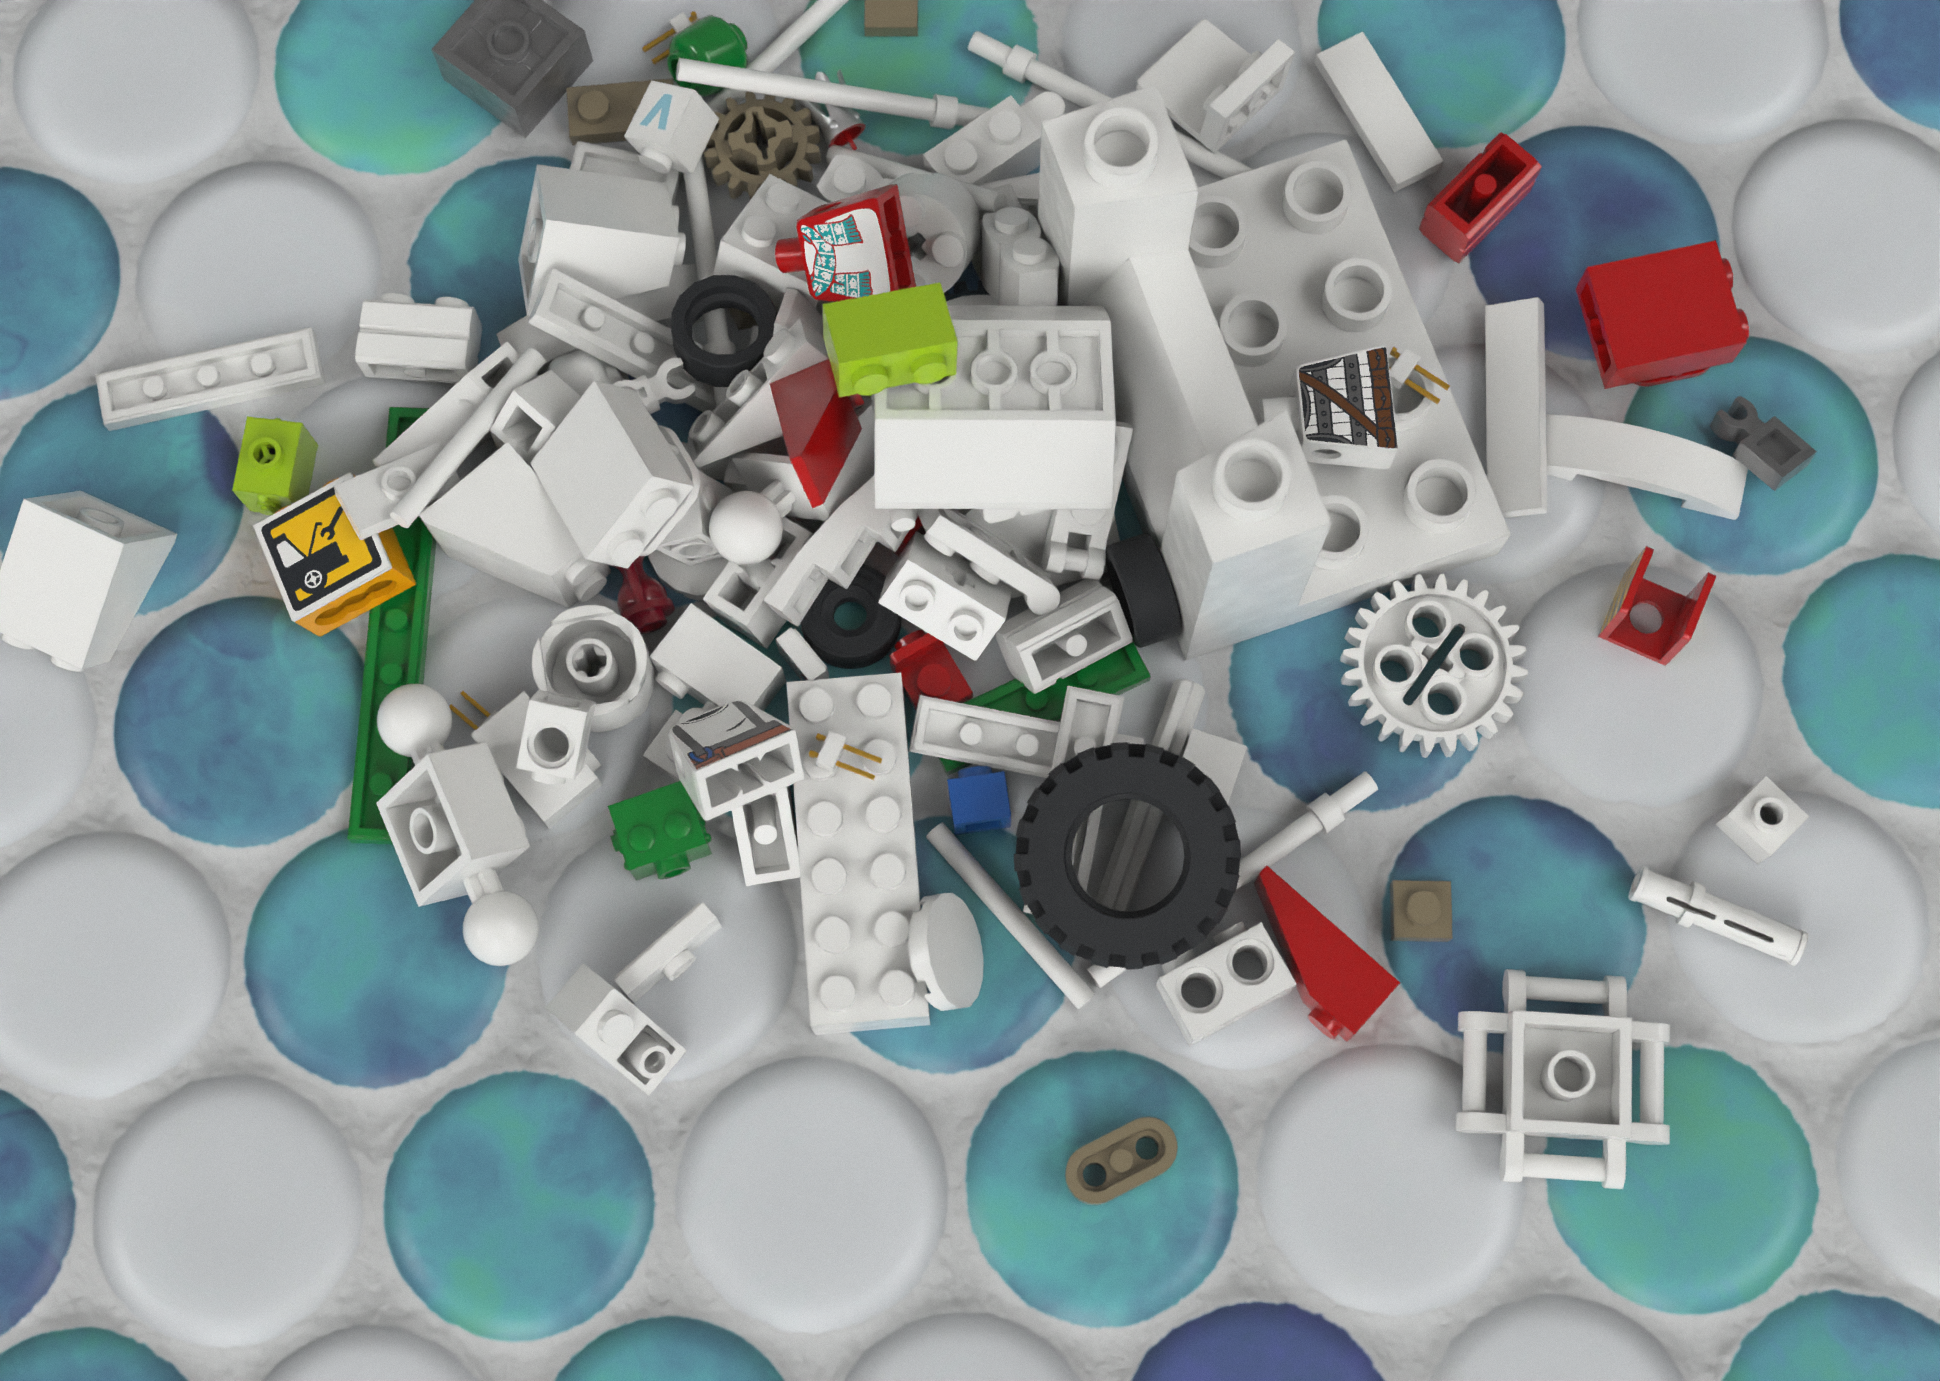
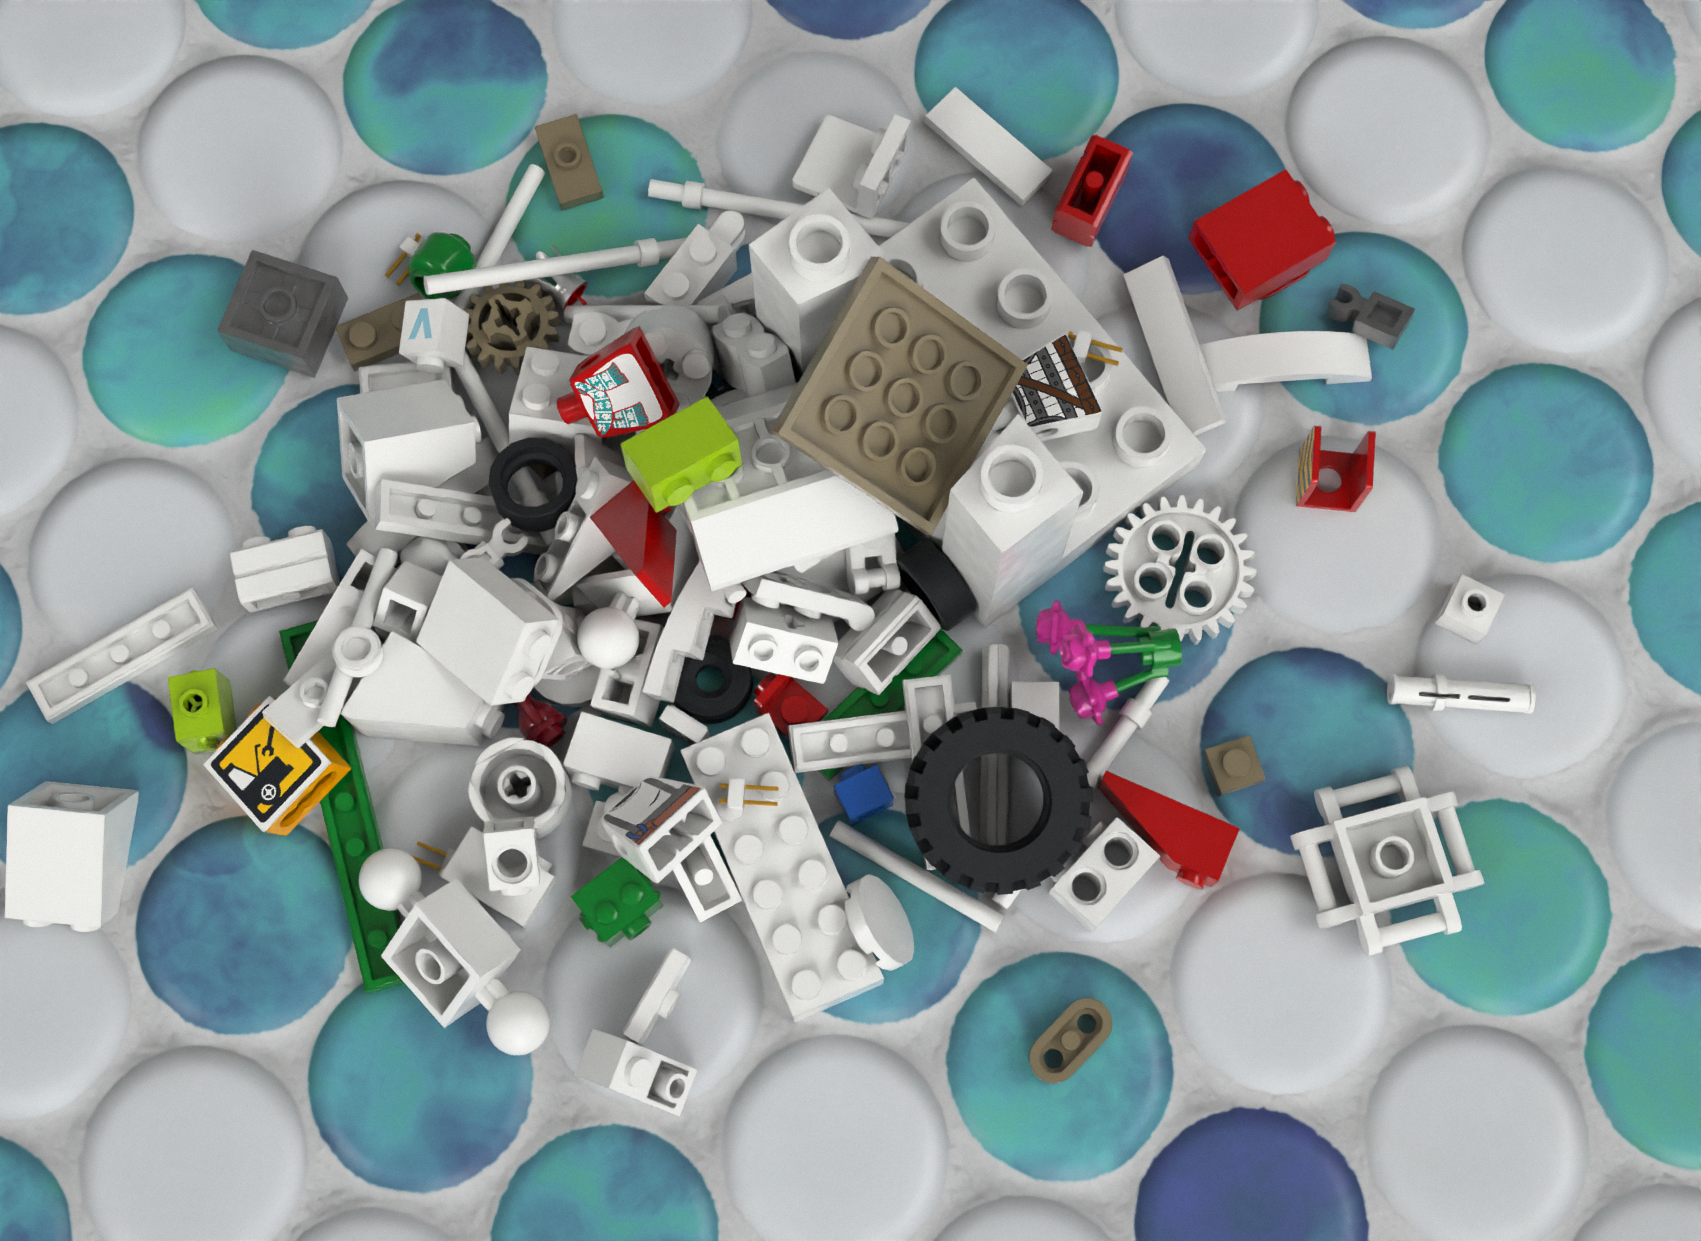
camera: 20 degrees left, 0 degrees up
none -> white tile [332,626,383,677]
none -> dark tan plate [770,256,1028,535]
none -> dark pink plant [1035,600,1182,726]

